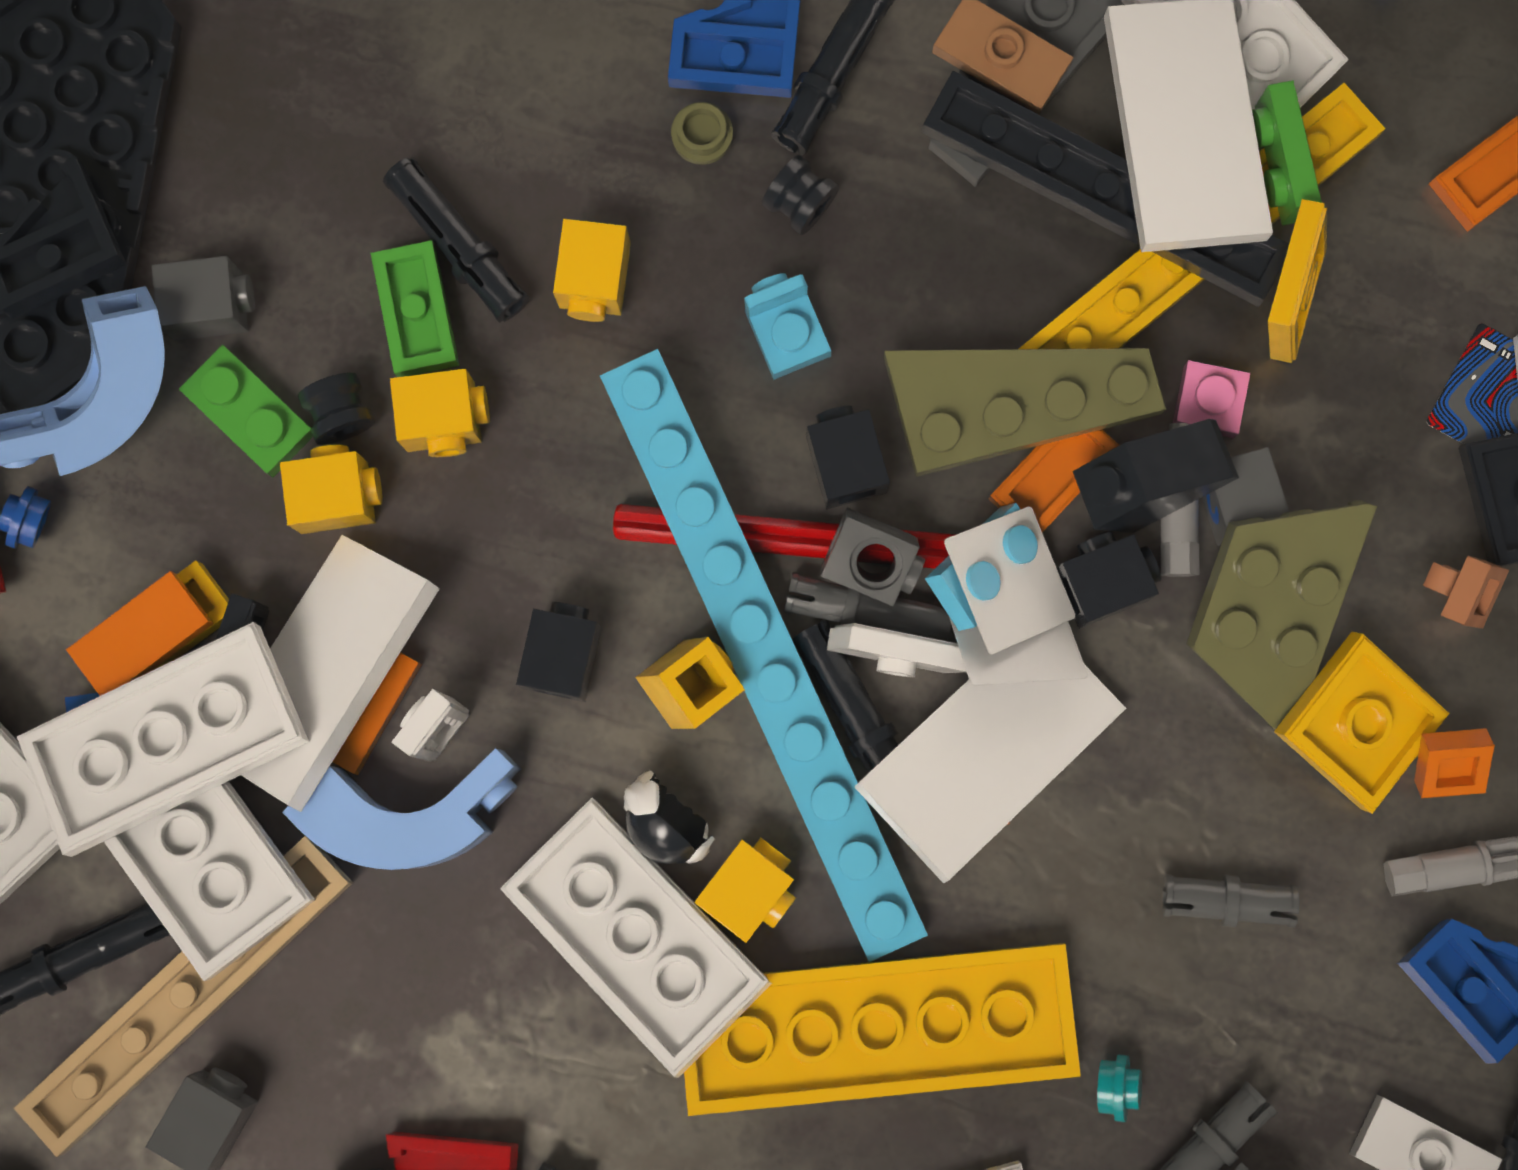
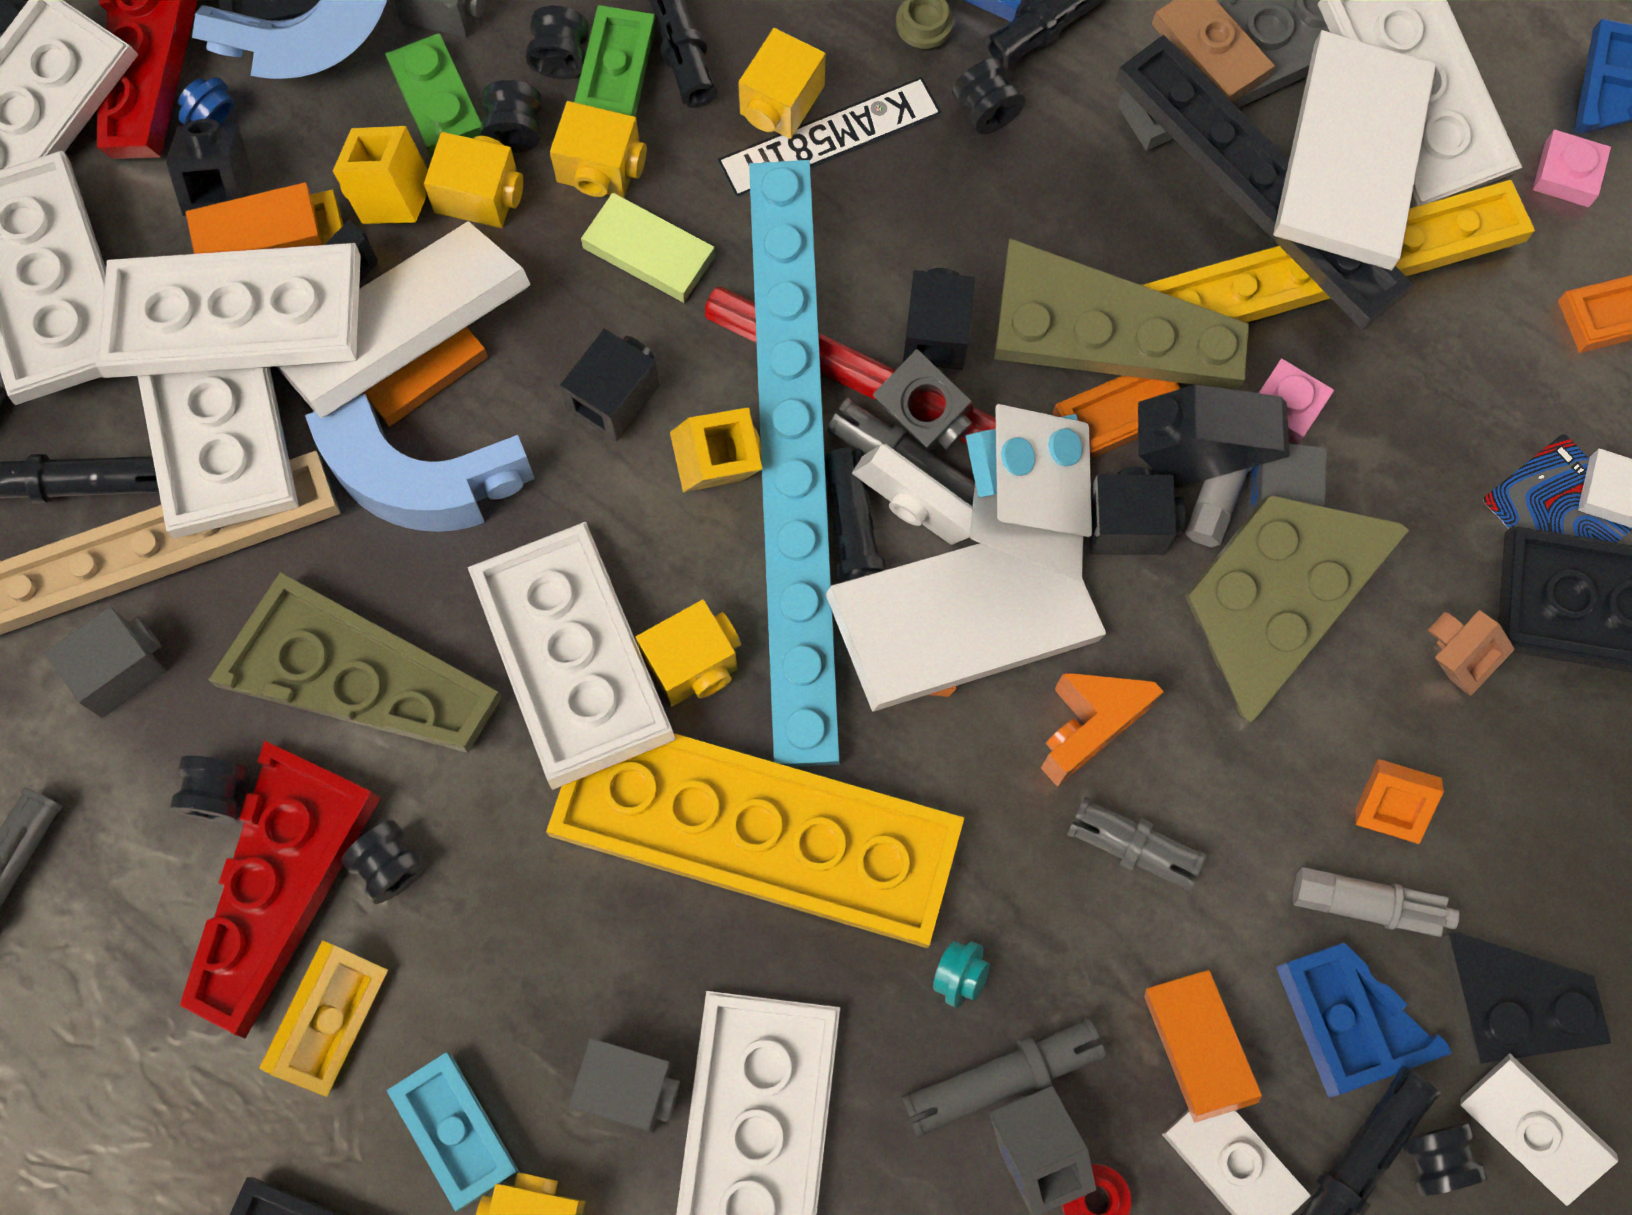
camera: 15 degrees right, 10 degrees down
white plate [392,689,470,761] -> none
black hair [624,770,715,865] -> none
medium azure bracket [744,273,831,380] -> none
bright green plate [1252,80,1322,226] -> none
yellow tile [1268,199,1327,363] -> none
yellow tile [1274,631,1450,814] -> none
none -> black brick [166,119,252,216]
none -> olive wing [209,572,502,753]
none -> yellow brick [333,126,428,224]
none -> black wheel [525,5,589,79]
none -> yellowish green tile [581,193,715,303]
none -> sticker [718,77,941,197]
none -> orange slope [1041,673,1164,787]
none -> orange tile [1144,970,1262,1123]
none -> bright pink plate [1532,130,1611,207]

